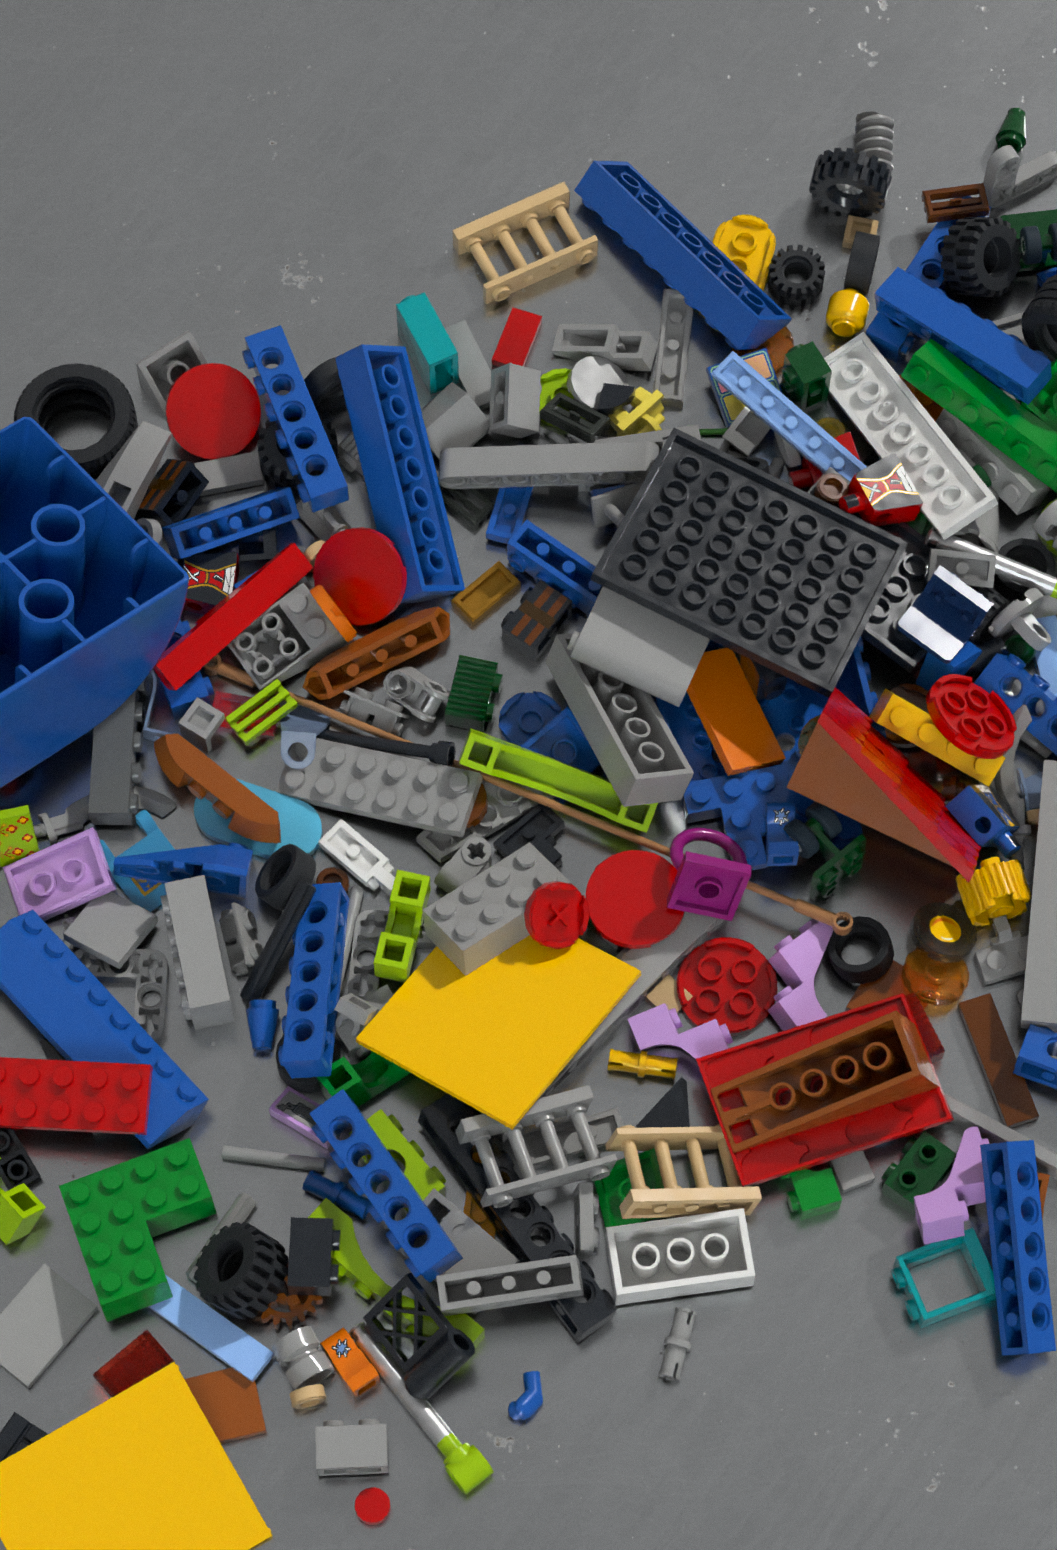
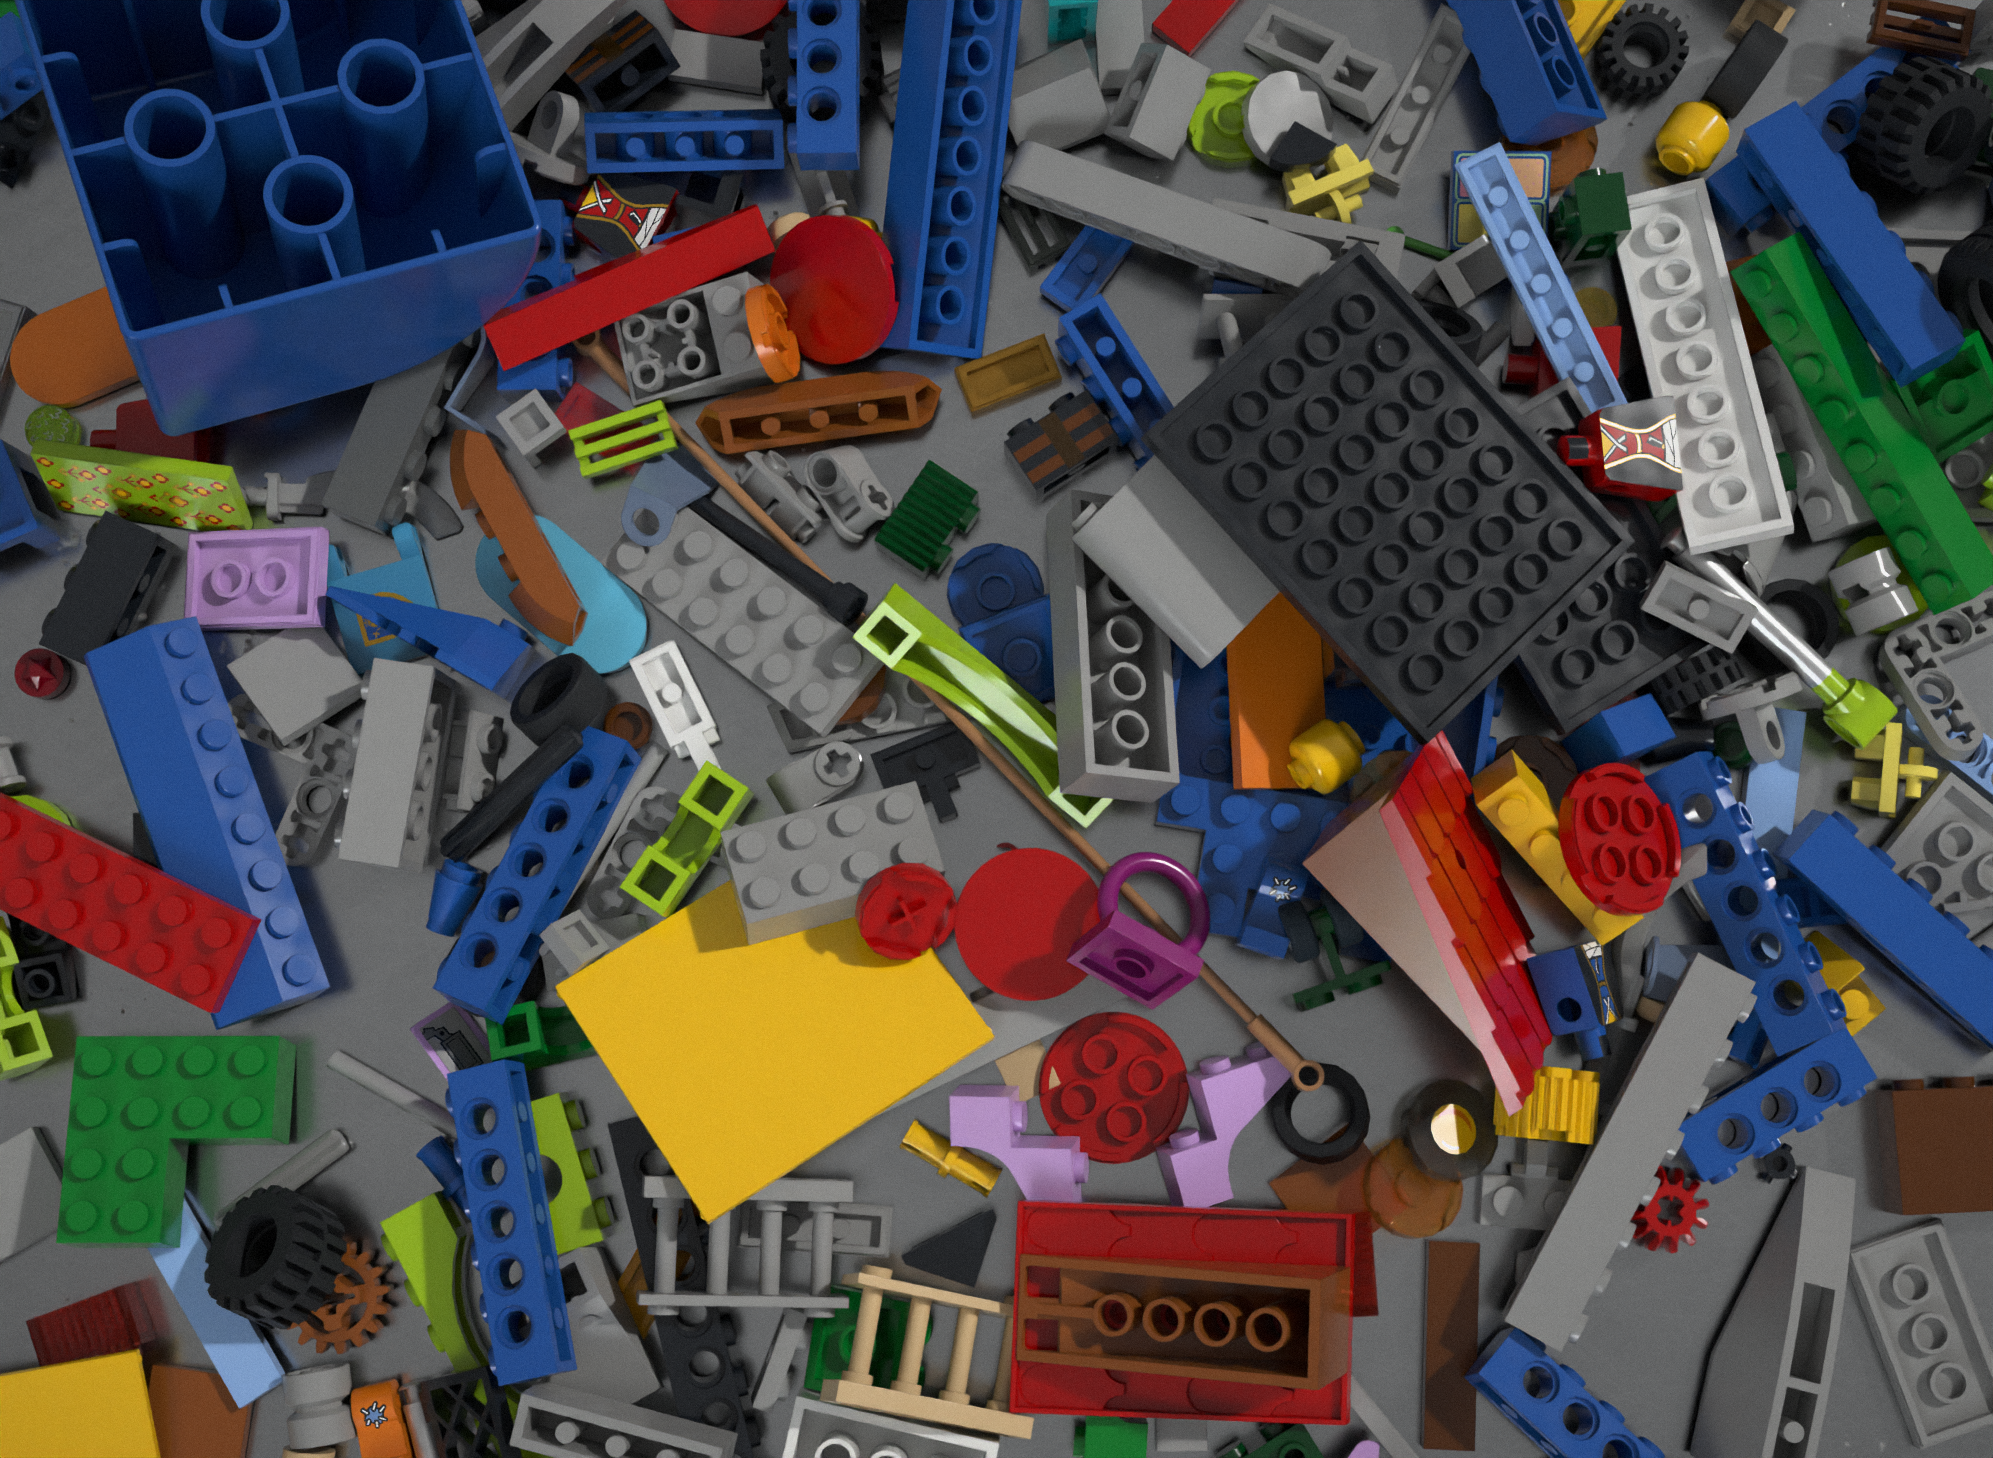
camera: 25 degrees right, 15 degrees up
black brick [287,1217,341,1296] -> none
pearl dark grey tile [540,392,610,443] -> none
reddish brown tile [814,473,849,507] -> none
dark blue bracket [896,565,993,664] -> none
reddish brown plate [943,776,966,805] -> none
none -> yellow head [1287,719,1365,794]

